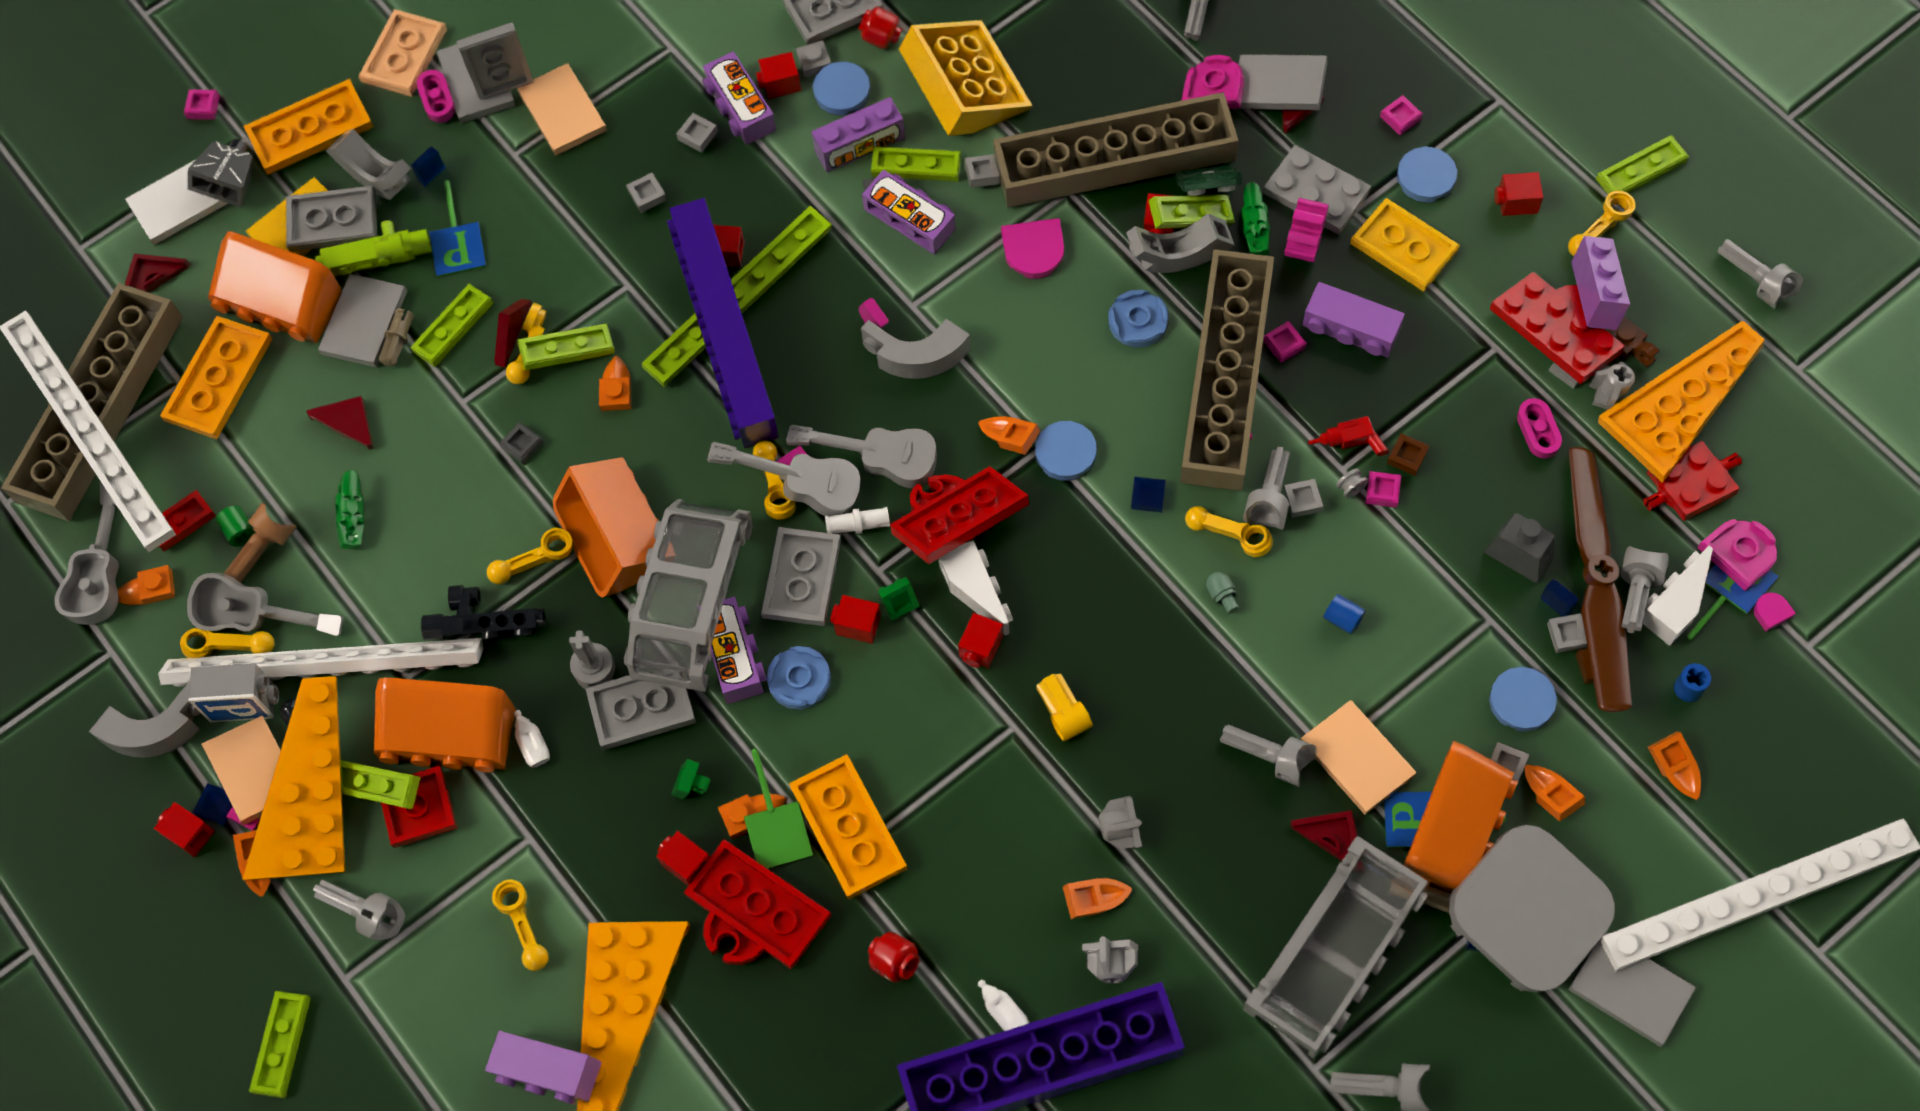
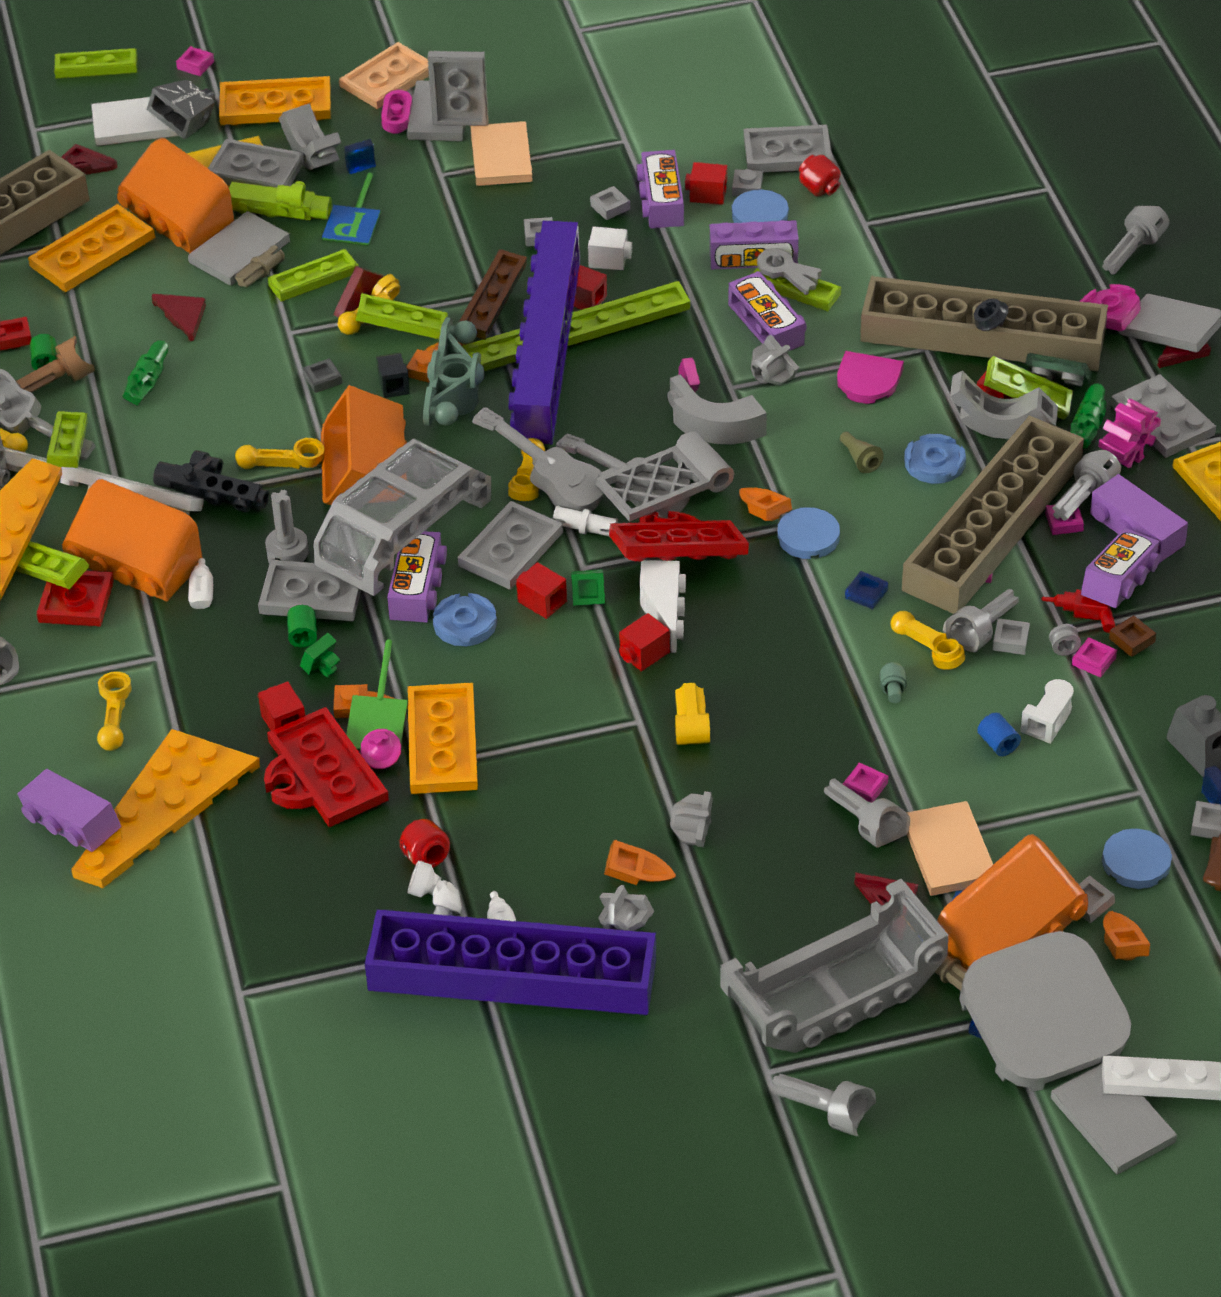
camera: 20 degrees right, 20 degrees down
yellow slope [899,20,1032,136] -> none
light grey plate [965,154,1000,188] -> none
none -> lime tile [47,411,88,468]
none -> lime tile [54,48,137,78]
none -> green gear [287,604,317,648]
none -> dark pink hat [360,729,401,769]
none -> black leg [376,352,410,398]
none -> white arm [407,861,462,916]
none -> sand green piece [423,317,484,426]
none -> reddish brown fence [457,249,527,346]
none -> white brick [588,227,632,270]
none -> light grey piece [596,431,735,522]
none -> light grey piece [751,335,799,385]
none -> light grey piece [757,248,821,295]
none -> olive cone [839,431,884,474]
none -> dark pink tile [843,763,888,803]
none -> black hat [974,298,1008,331]
none -> white leg [1021,679,1074,744]
none -> light grey piece [1053,450,1121,521]
none -> medium lavender brick [1081,528,1160,608]

